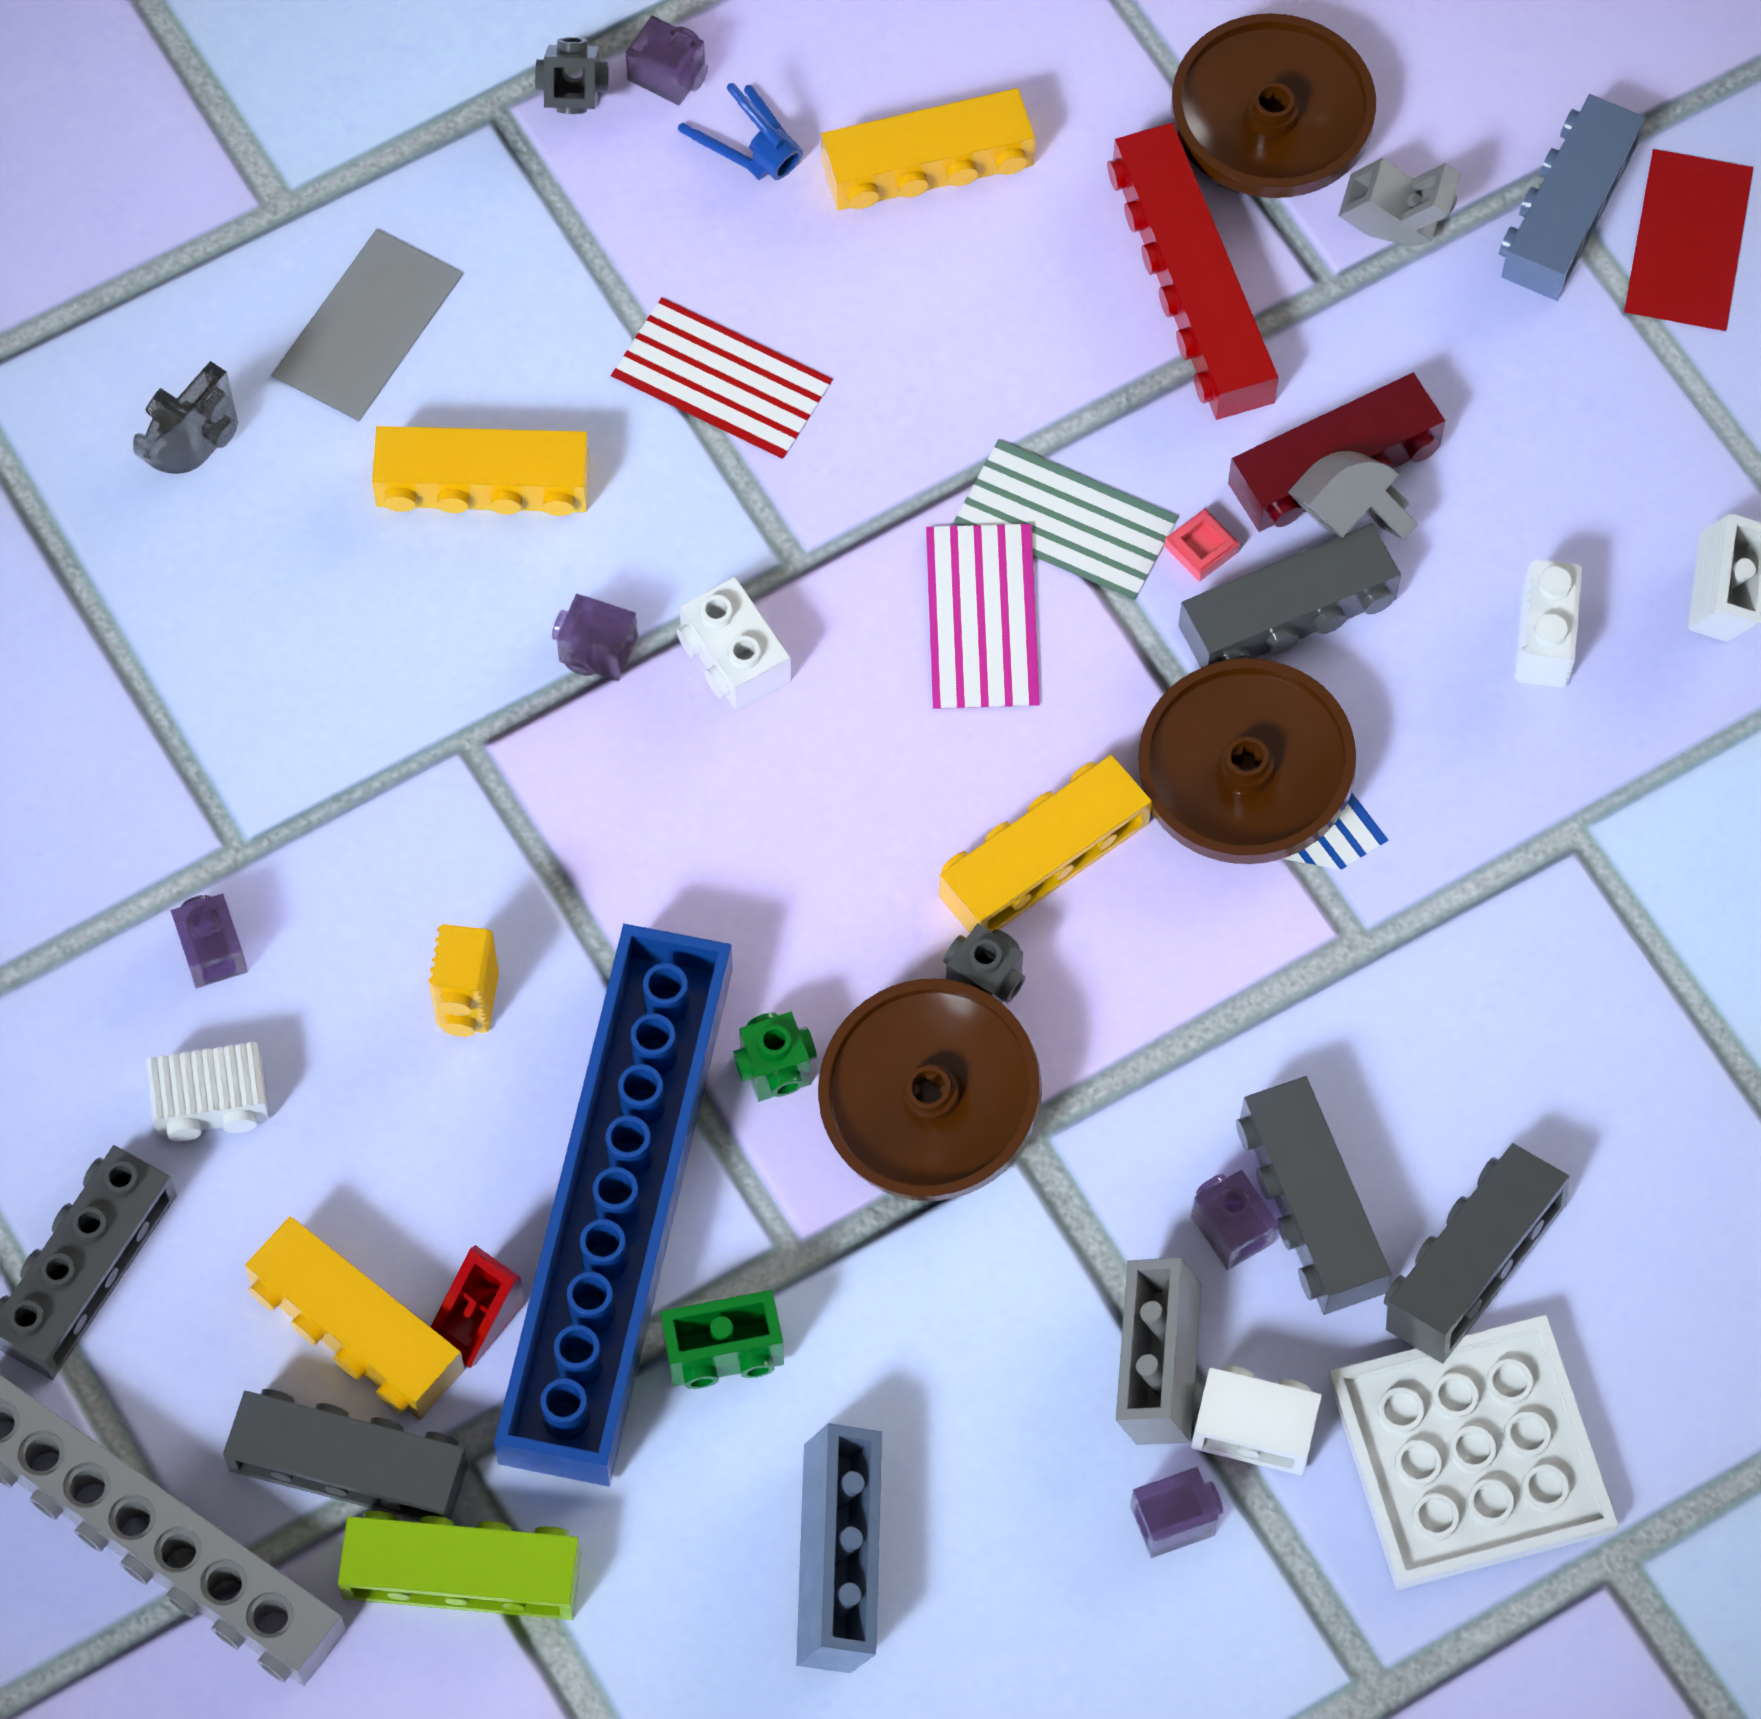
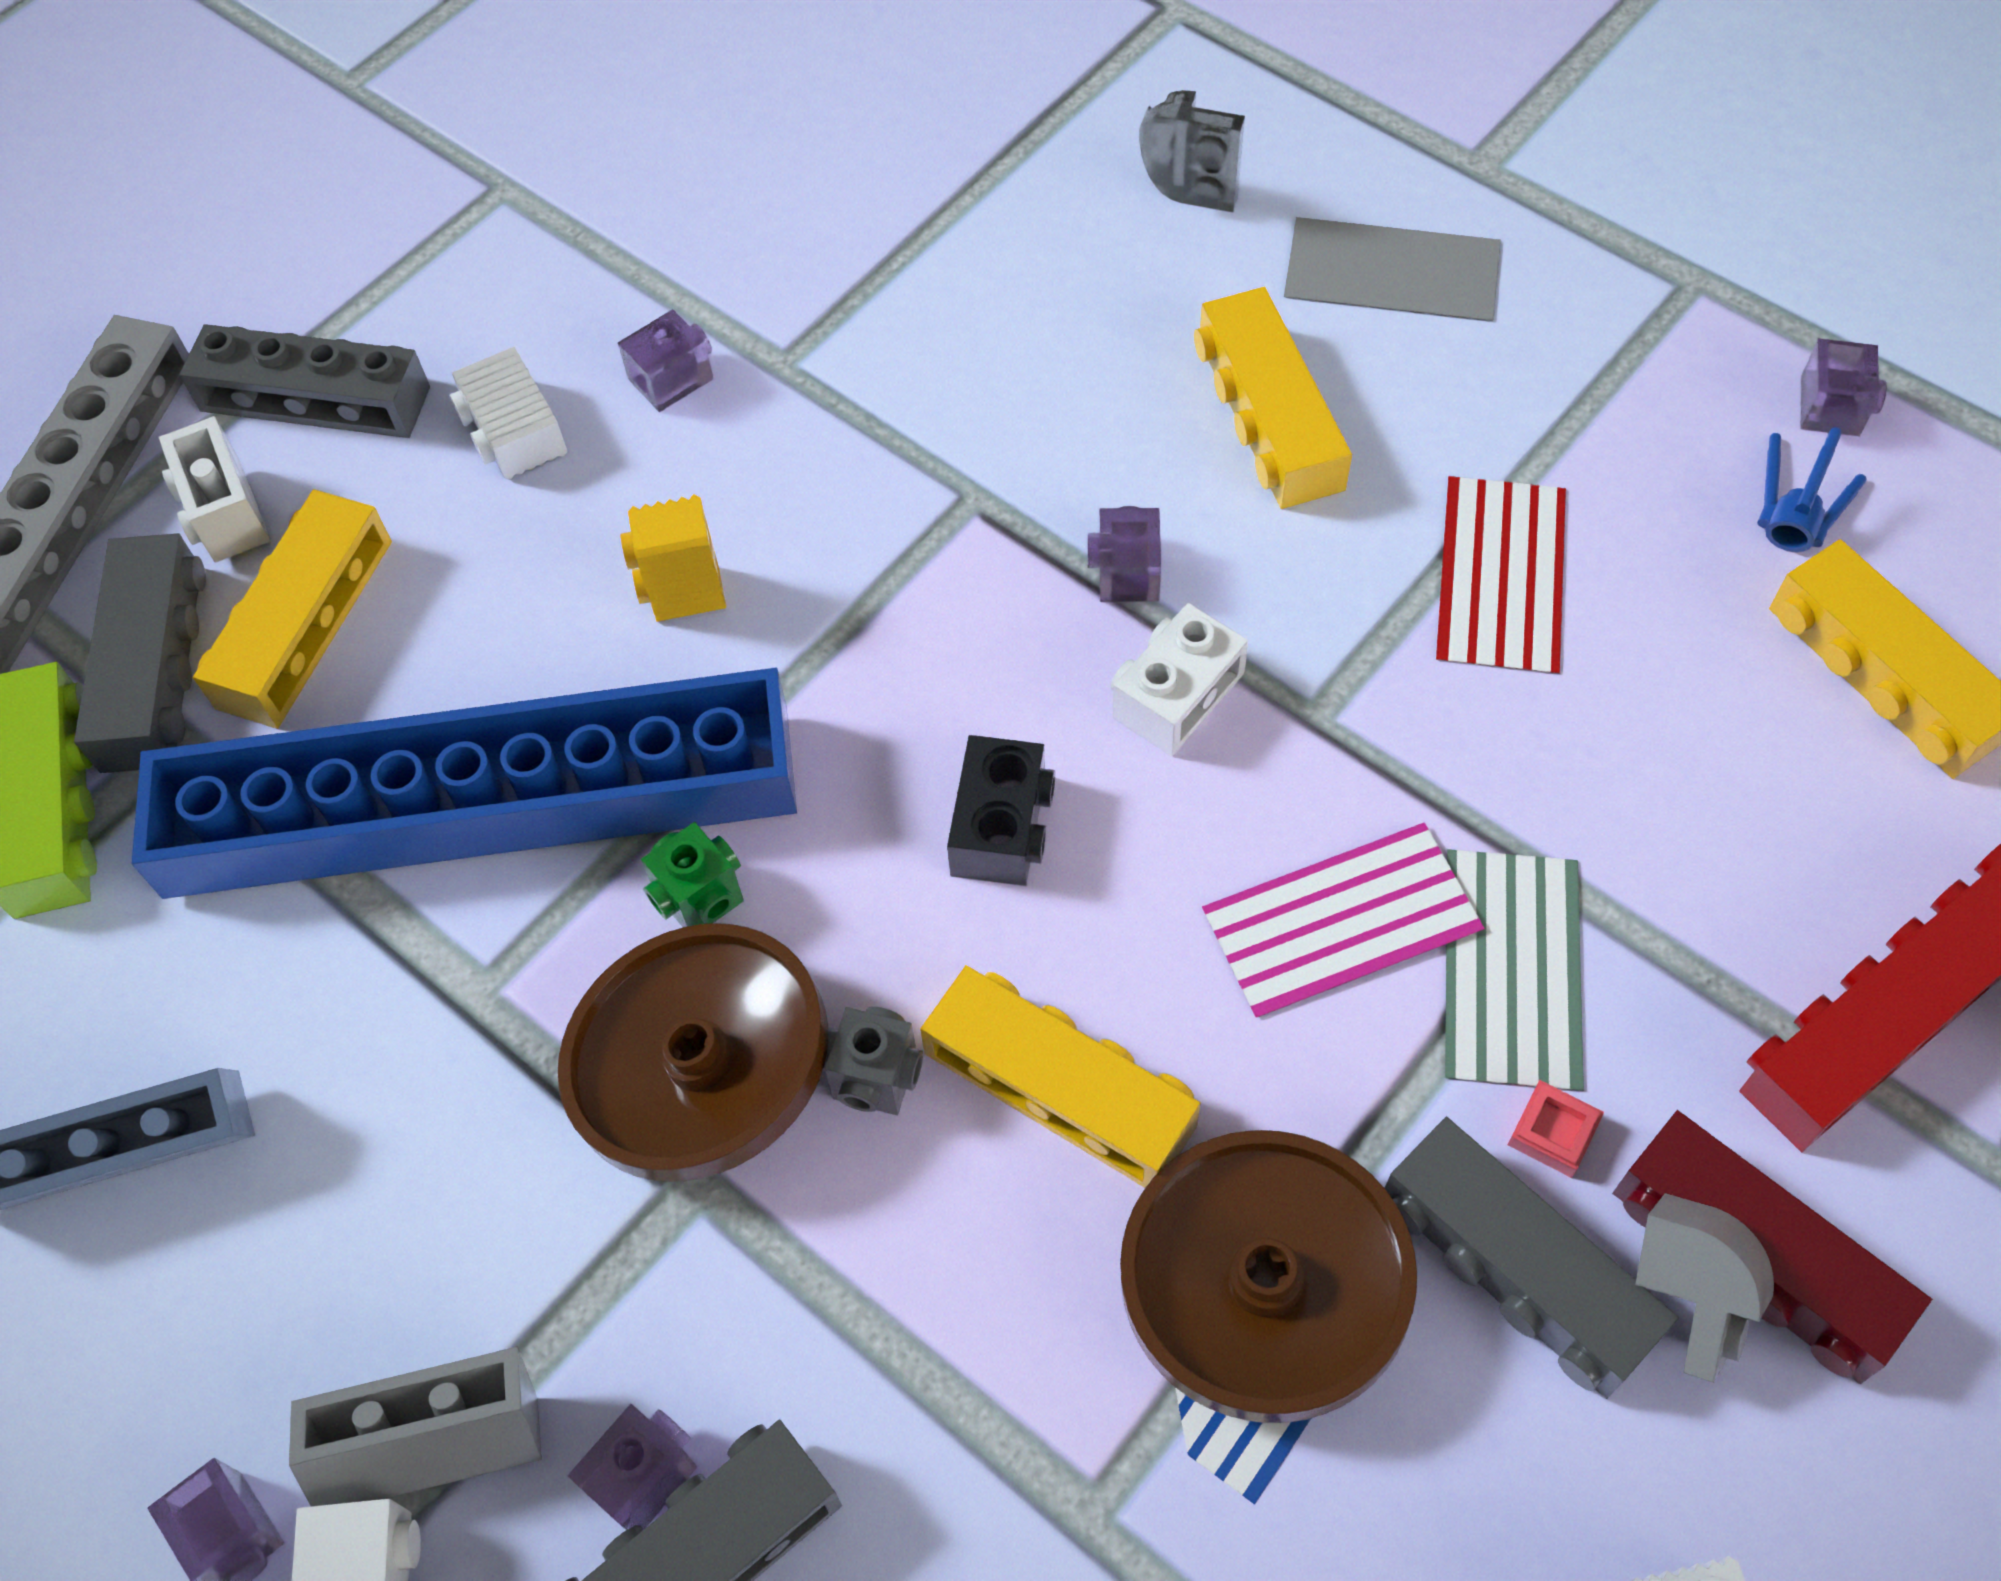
camera: 75 degrees right, 5 degrees down
red slope [430,1245,525,1368] -> none
dark grey brick [535,37,609,114] -> none
green brick [660,1290,784,1389] -> none
none -> white brick [159,416,271,563]
none -> black brick [947,735,1056,886]

